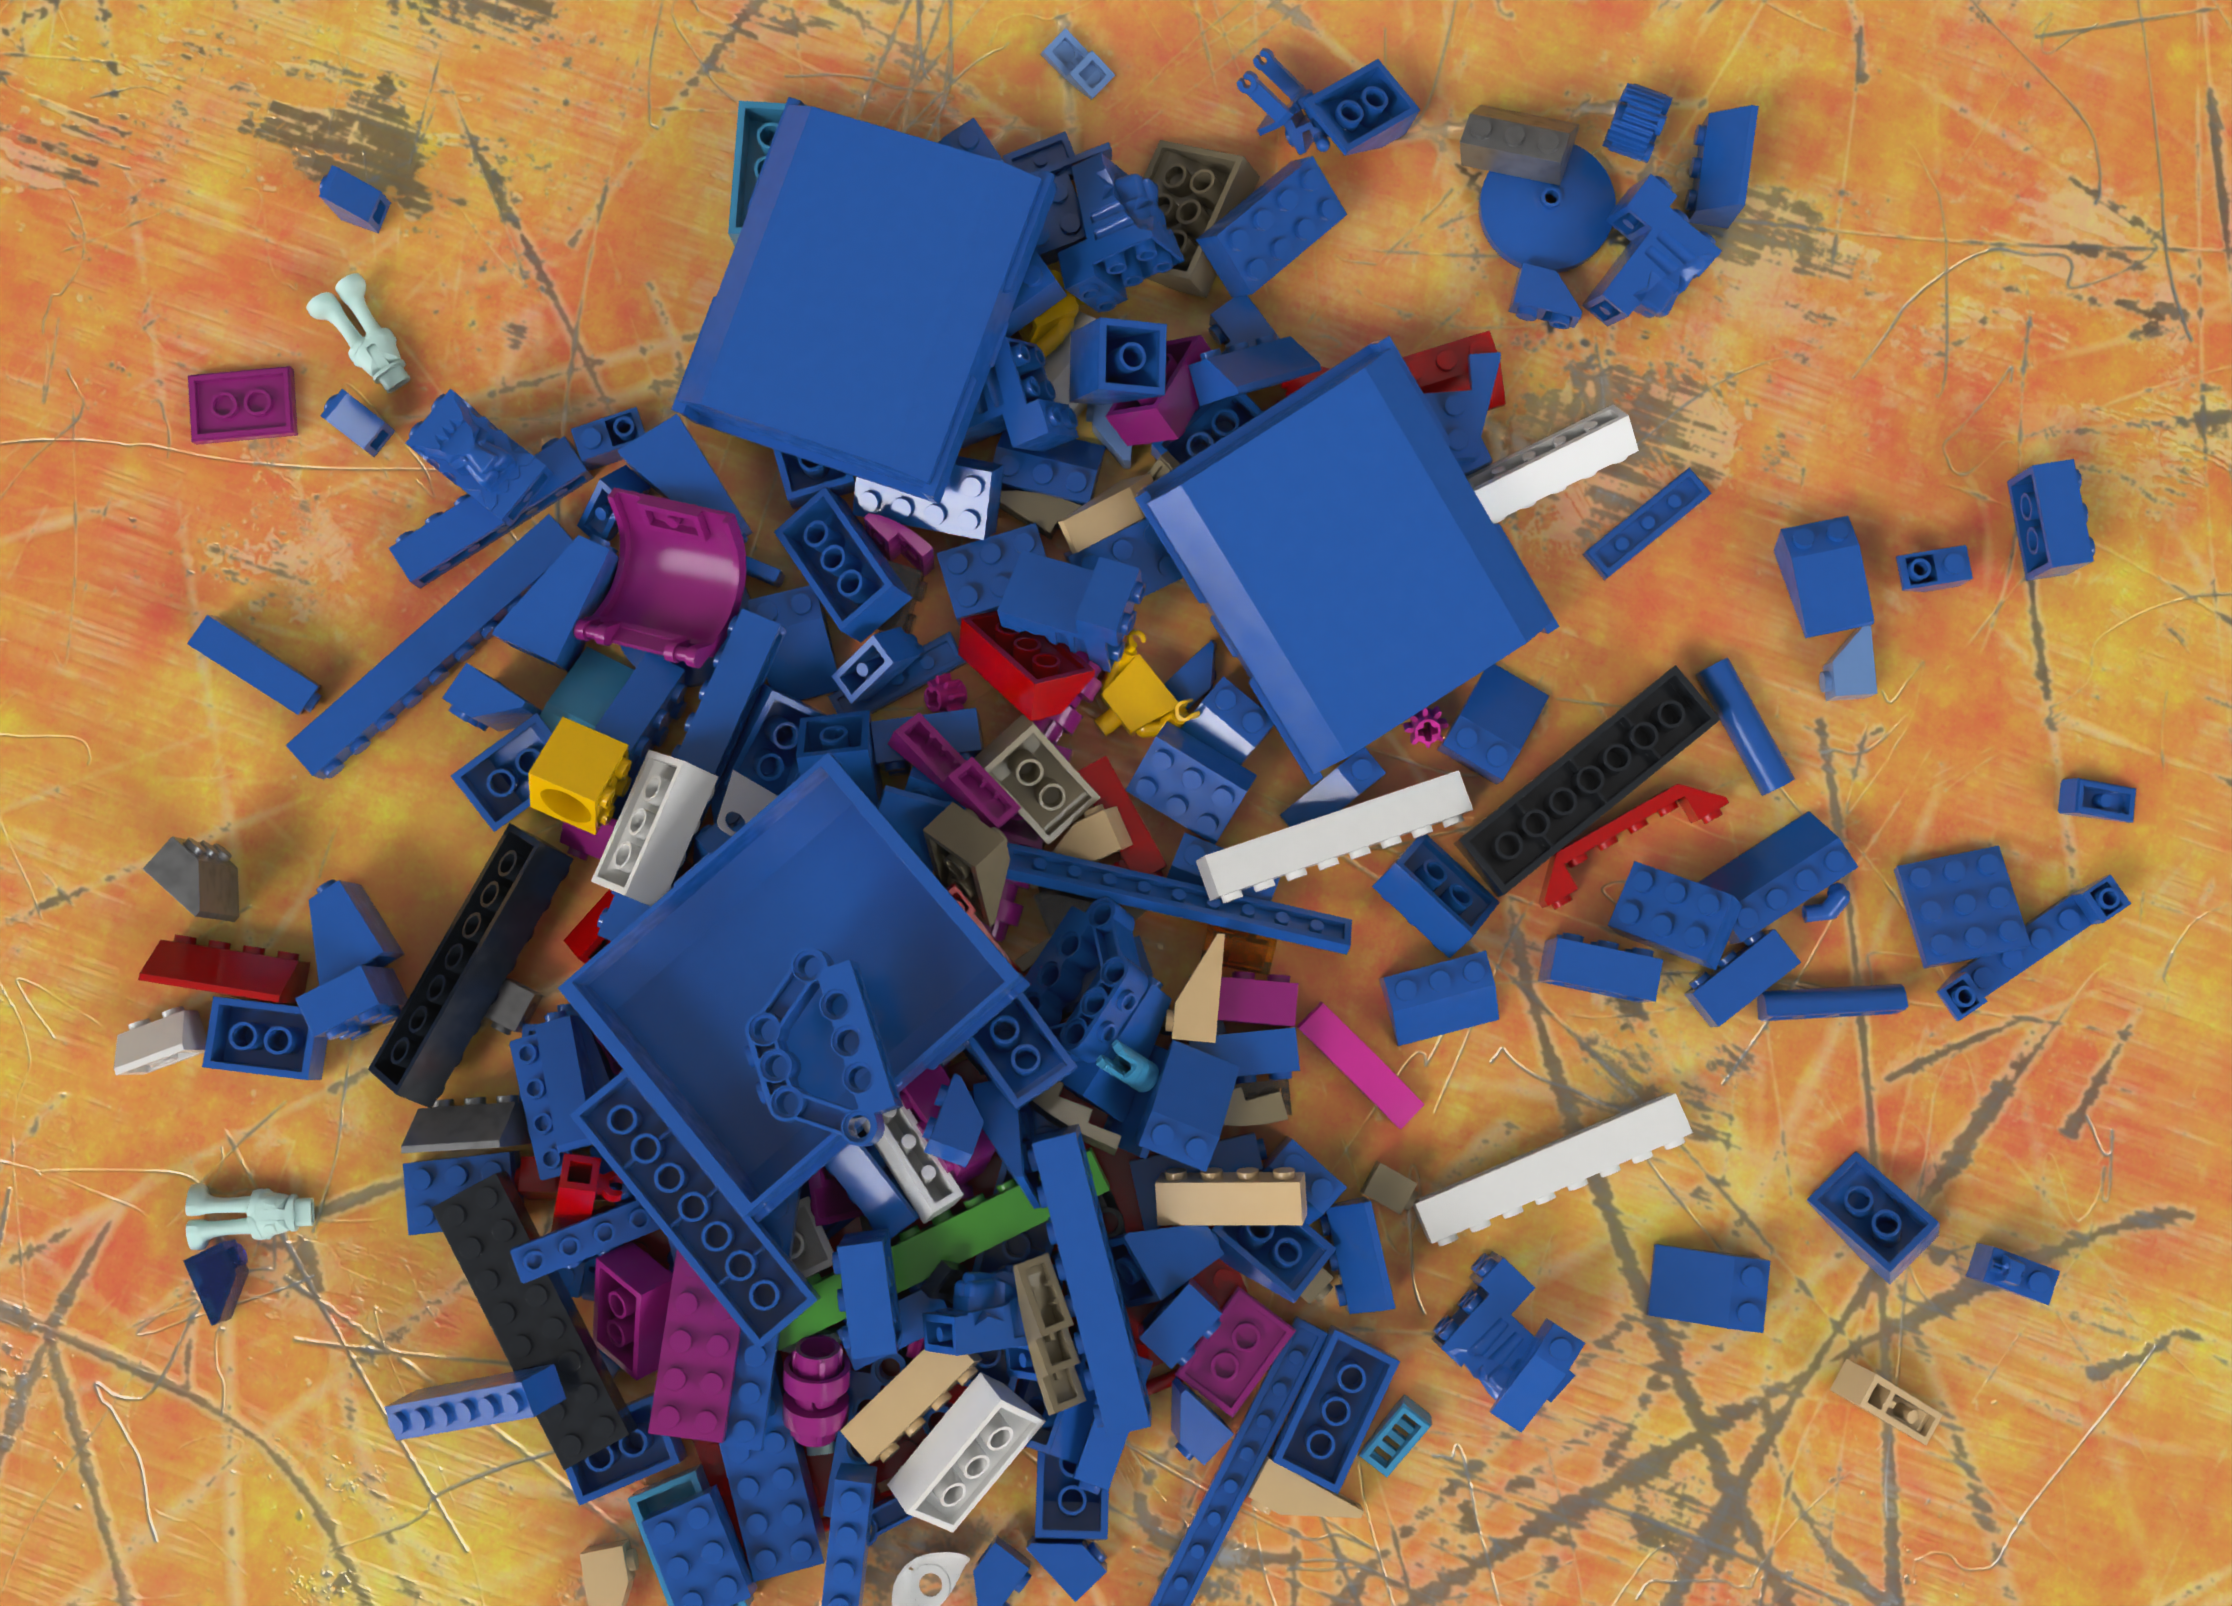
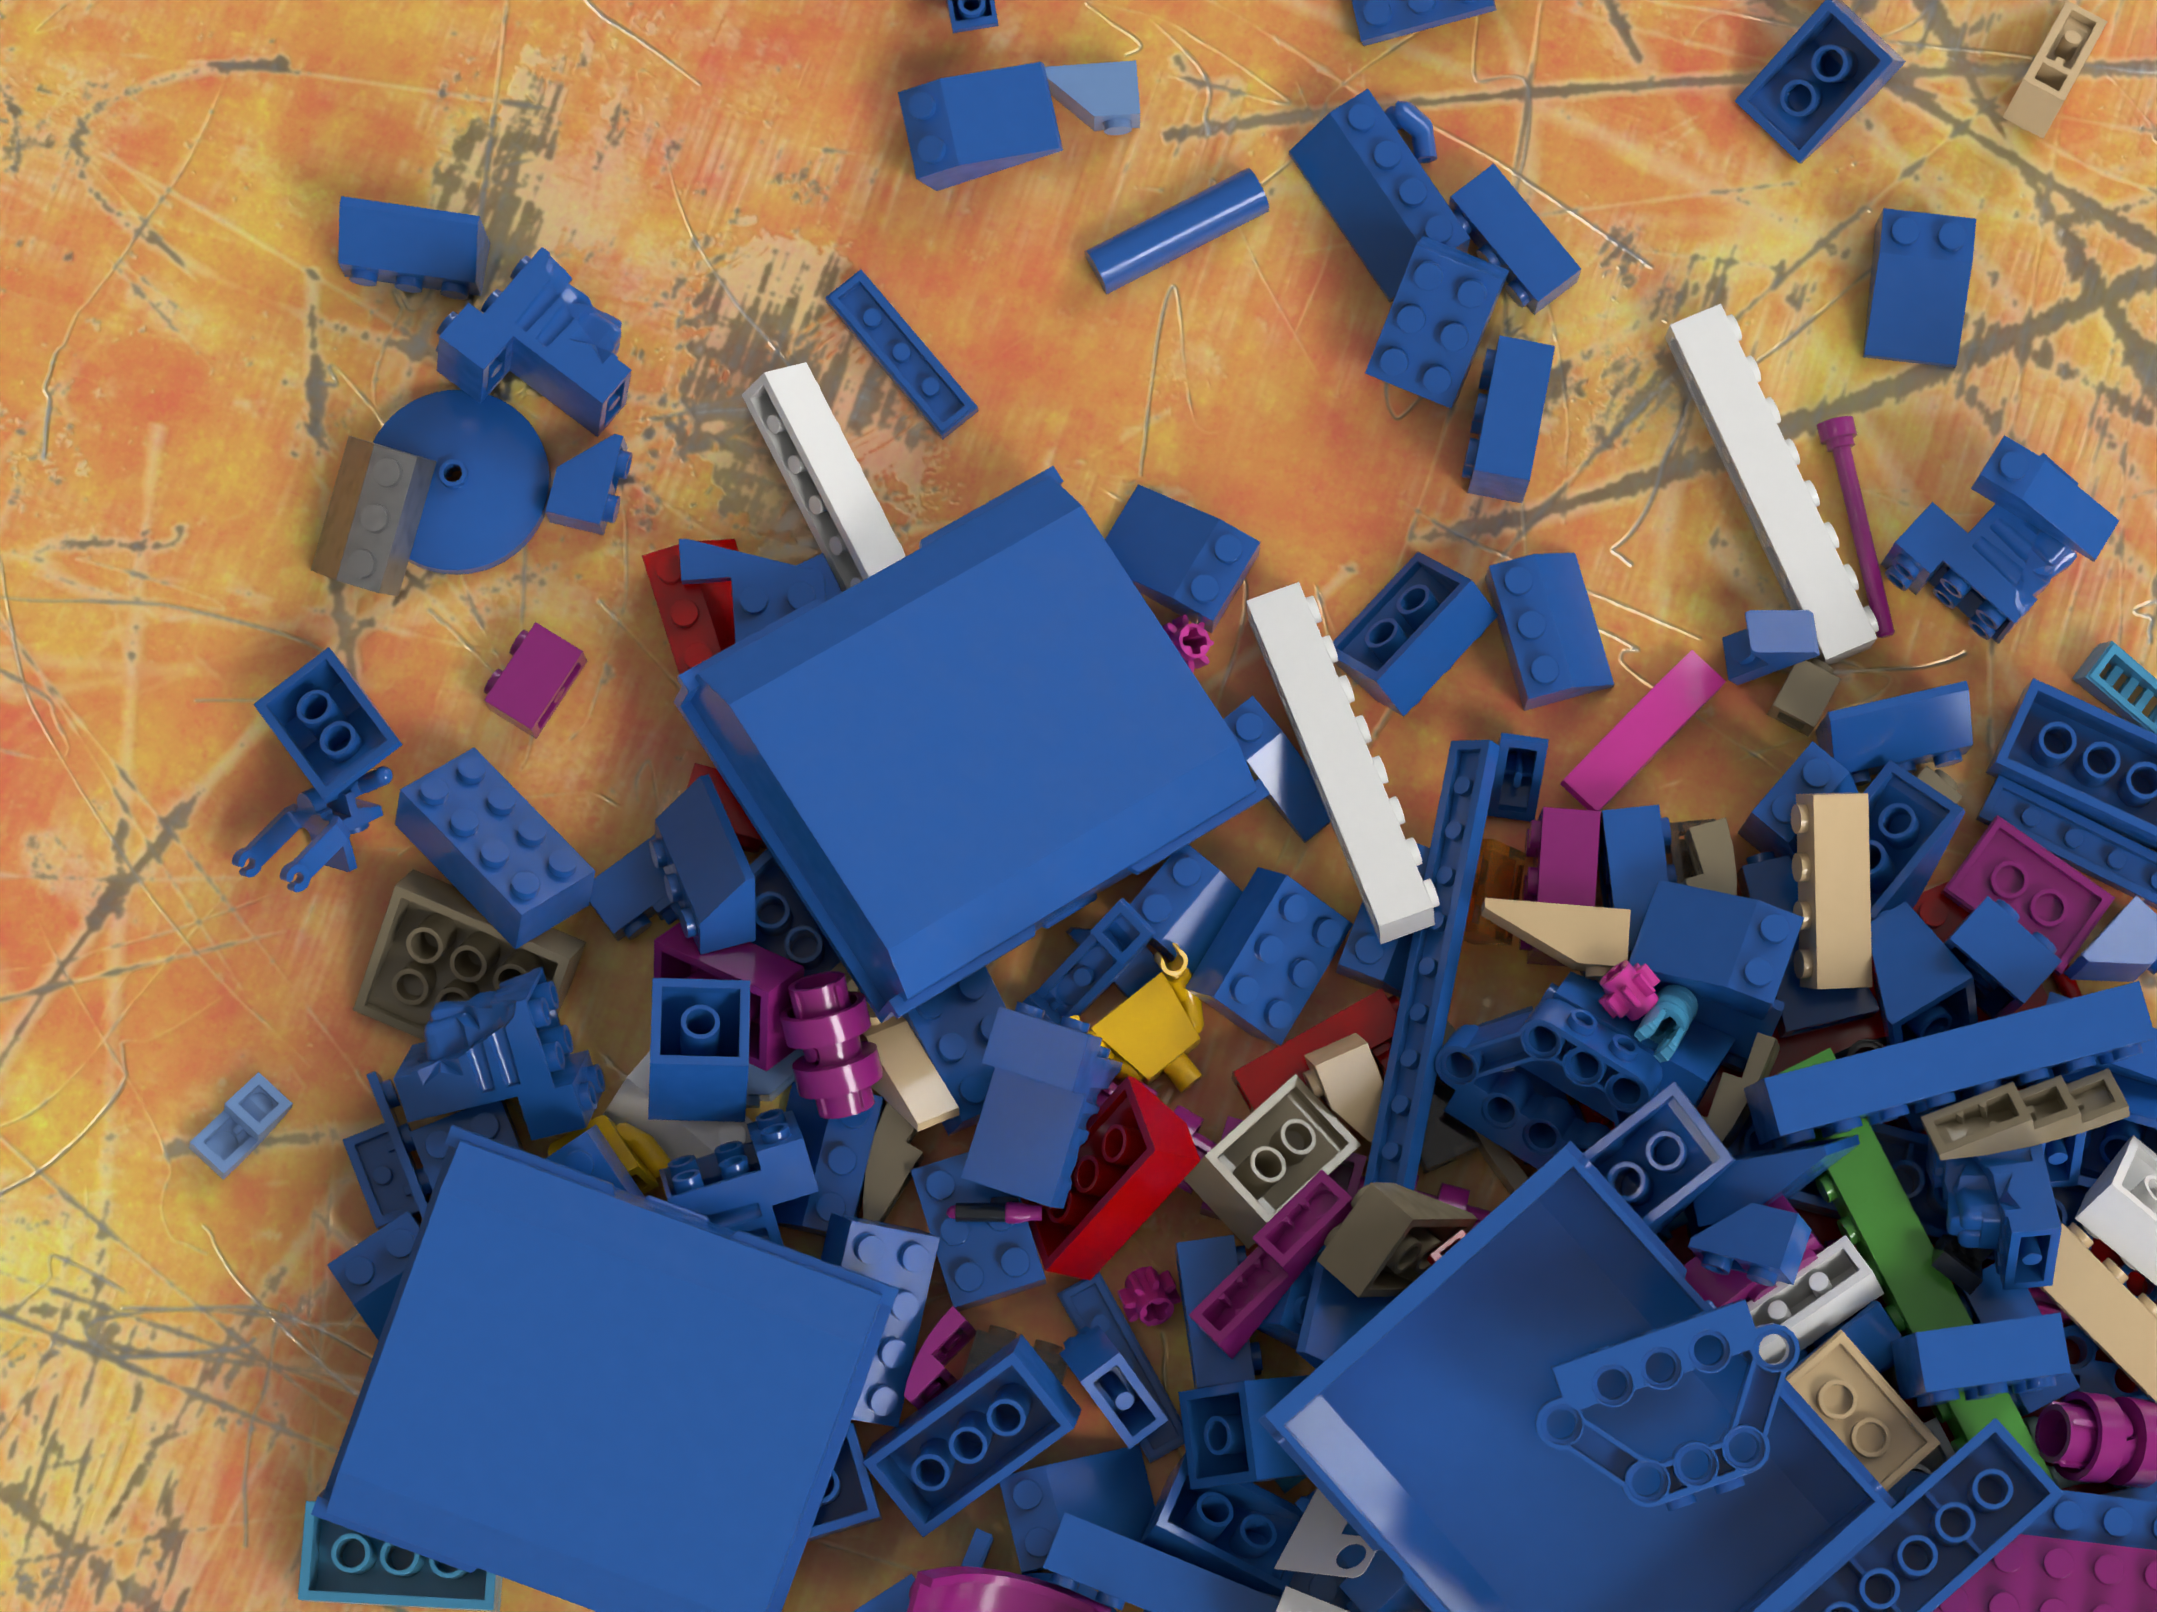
camera: 90 degrees left, 5 degrees down
black brick [1454,665,1721,897] -> none
red slope [1539,784,1729,910] -> none
blue brick [1602,83,1673,163] -> none
blue brick [1757,984,1908,1021] -> none
none -> magenta brick [484,622,587,739]
none -> magenta piece [780,971,883,1119]
none -> piece [946,1197,1042,1224]
none -> blue slope [1022,898,1156,1024]
none -> blue slope [1487,733,1549,822]
none -> dark pink gear [1598,960,1660,1021]
none -> slope [1722,610,1820,685]
none -> tan tile [1785,1330,1941,1491]
none -> magenta piece [1816,416,1895,638]

